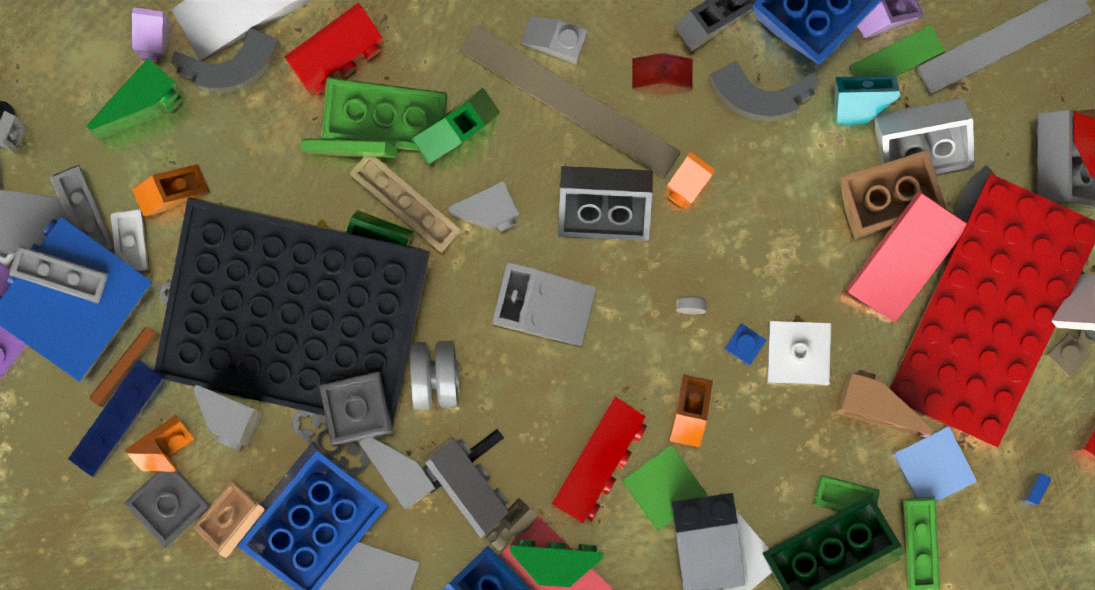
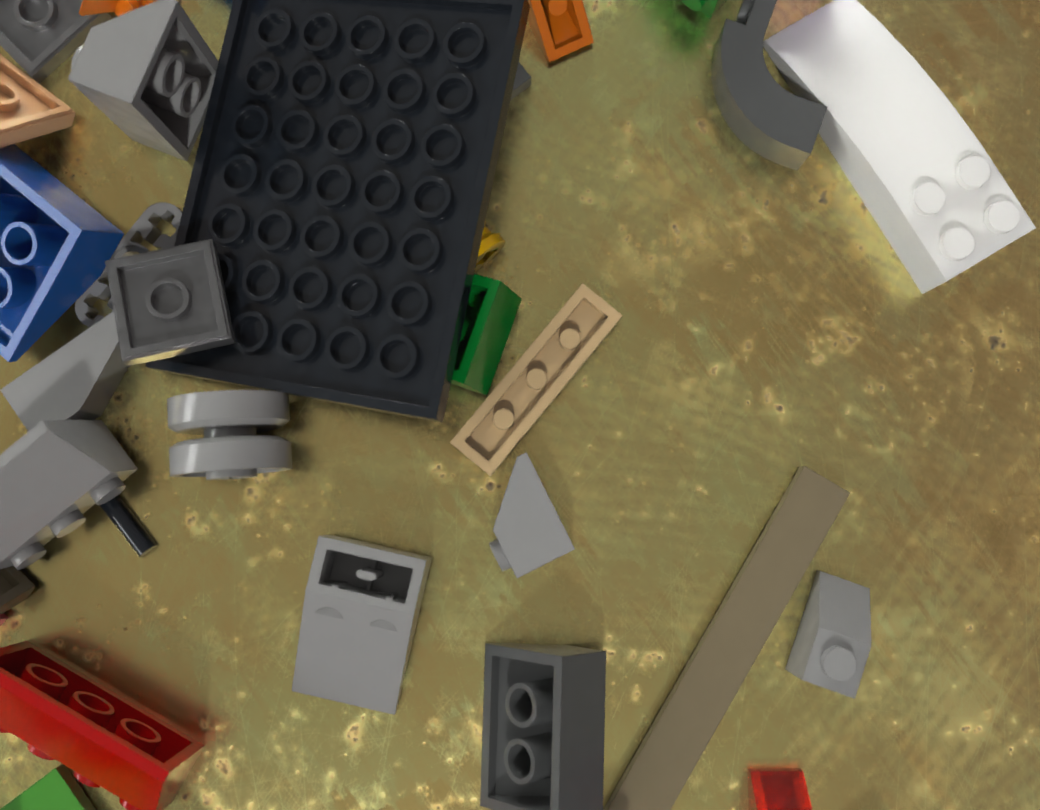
camera: 90 degrees right, 0 degrees up
red slope [284,2,384,96] -> none
bright green tile [300,138,397,158] -> none
bright green tile [320,77,447,151] -> none
green slope [411,87,500,164] -> none

